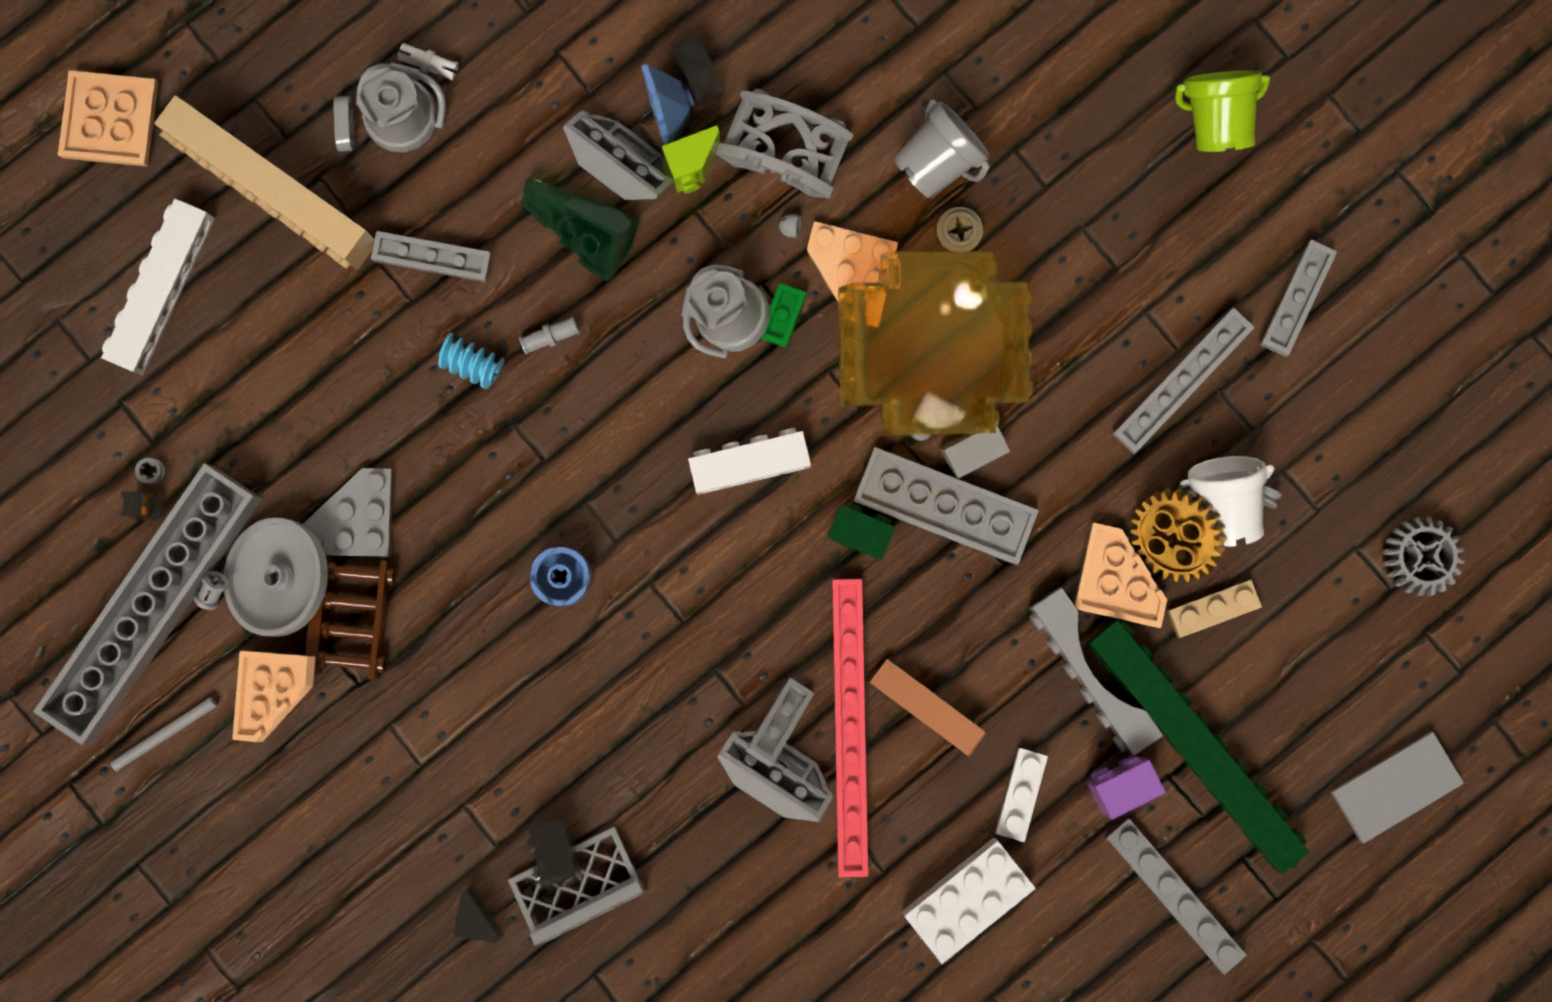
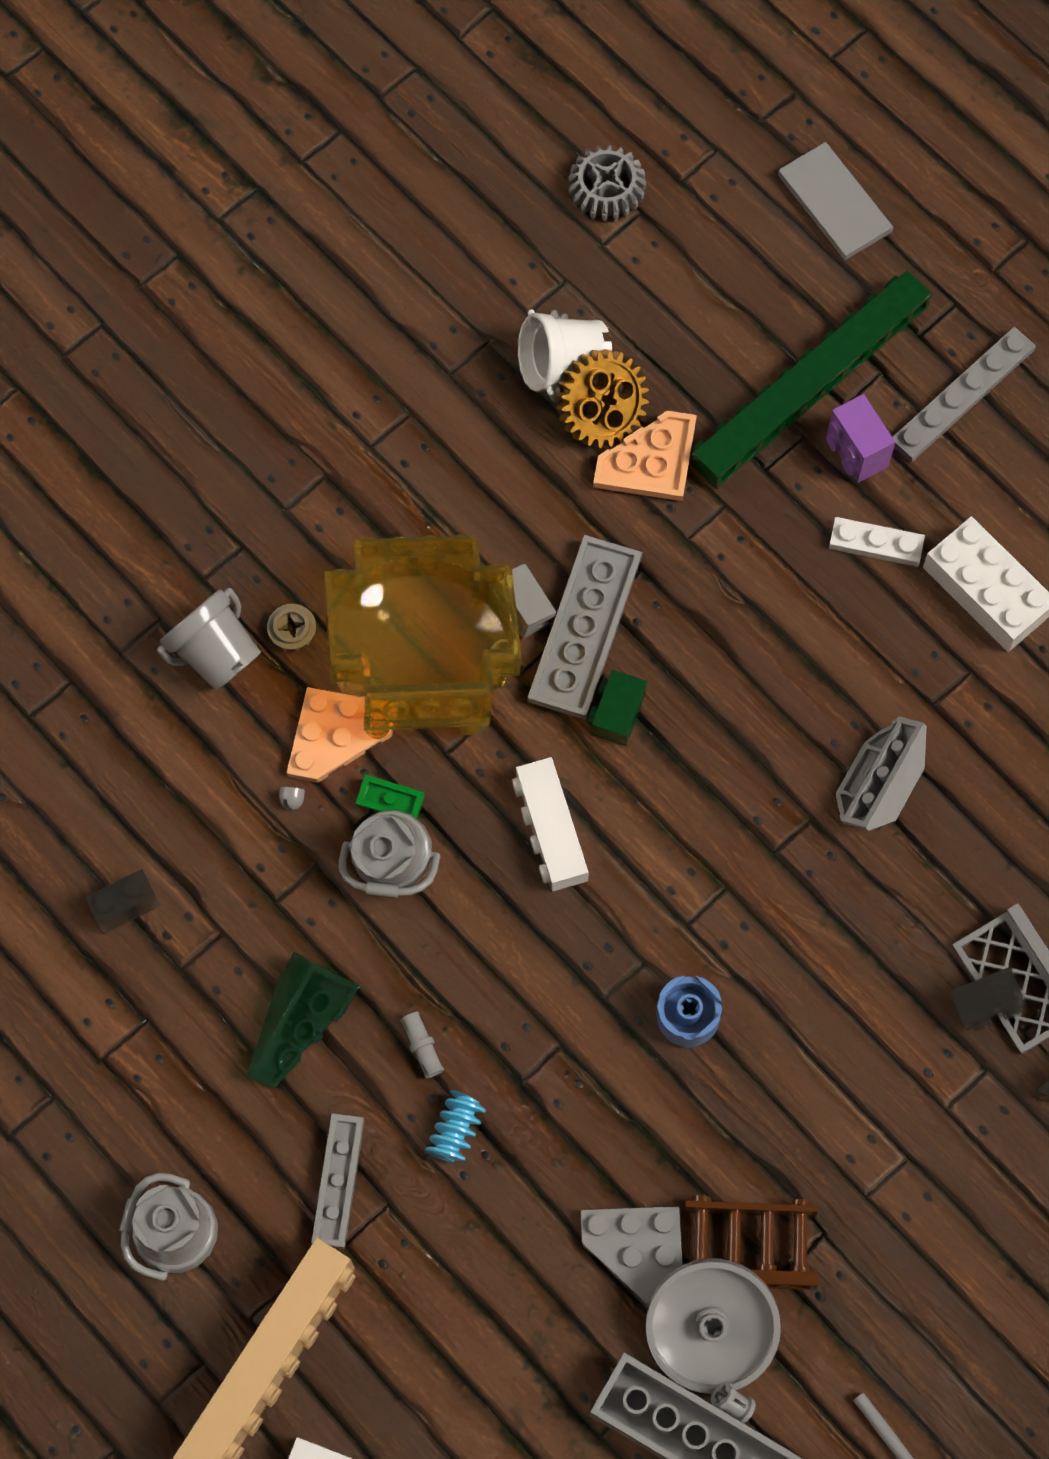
camera: 90 degrees left, 15 degrees down
light nougat plate [232,651,316,742] -> none
light grey beam [334,96,355,152] -> none
white pin [397,43,459,81] -> none
light grey wedge [563,110,673,200] -> none
medium blue wedge [642,64,694,145] -> none
lime slope [662,125,720,193] -> none
light grey fence [715,89,854,198] -> none
light grey plate [745,678,814,767] -> none
coral plate [832,579,868,877] -> none
nougat slope [870,659,986,757] -> none
light grey arch [1029,588,1163,756] -> none
light grey plate [1112,308,1255,454] -> none
tan plate [1167,580,1262,638] -> none
lime piece [1175,70,1270,152] -> none
light grey plate [1259,239,1337,357] -> none

